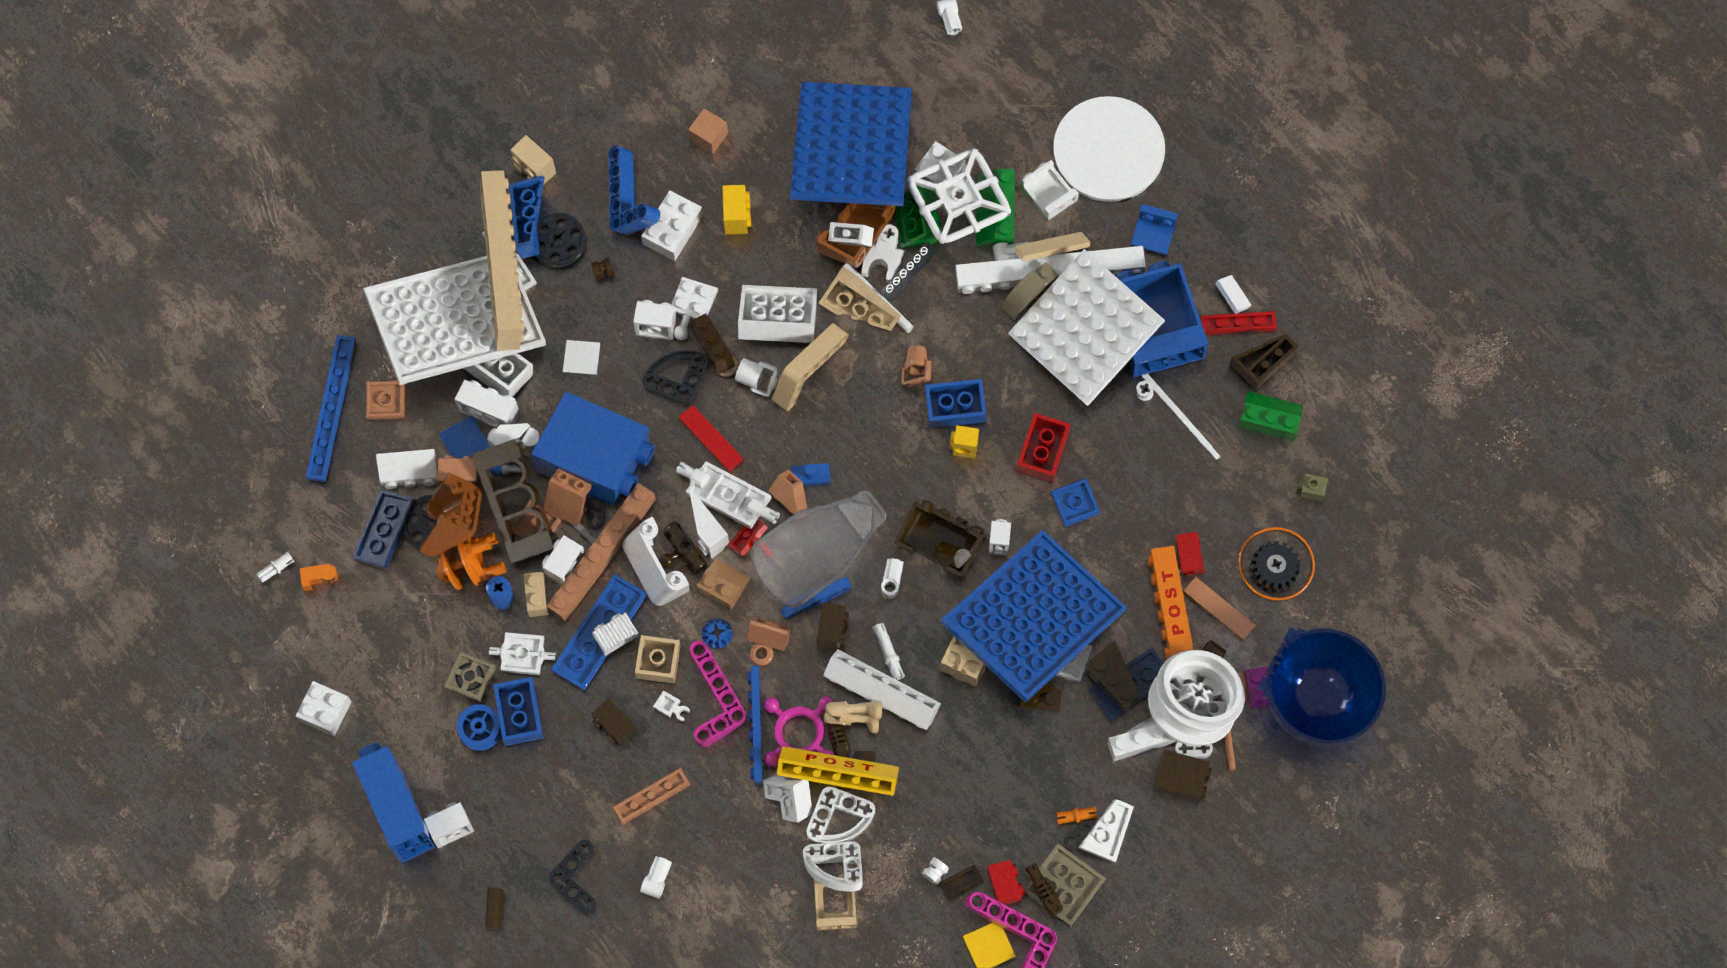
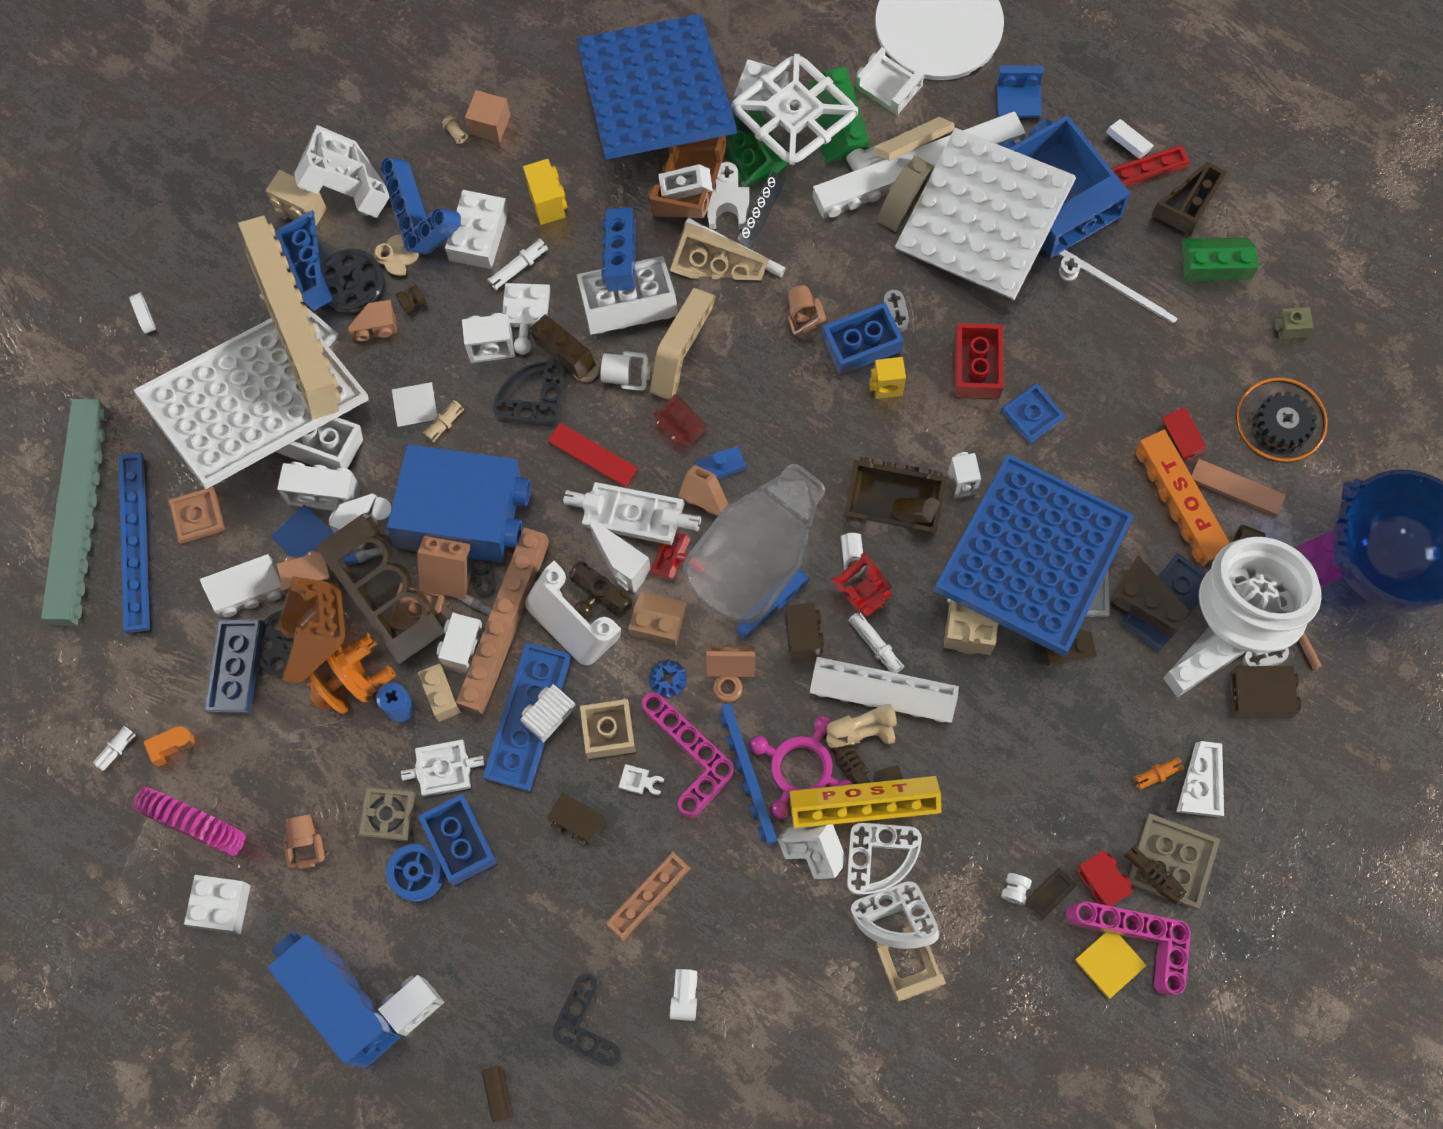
camera: 15 degrees left, 0 degrees up
none -> sand green brick [41,399,108,626]
none -> white beam [129,293,156,334]
none -> dark pink gear [131,787,246,856]
none -> nougat piece [284,815,325,869]
none -> white wedge [294,125,390,218]
none -> nougat slope [348,300,397,341]
none -> tan plate [374,235,419,276]
none -> tan pin [423,400,464,443]
none -> tan pin [442,115,468,144]
none -> white pin [487,238,548,290]
none -> blue brick [601,207,636,292]
none -> clear red bracket [652,394,708,446]
none -> red piece [831,552,893,617]
none -> light grey beam [883,290,909,333]

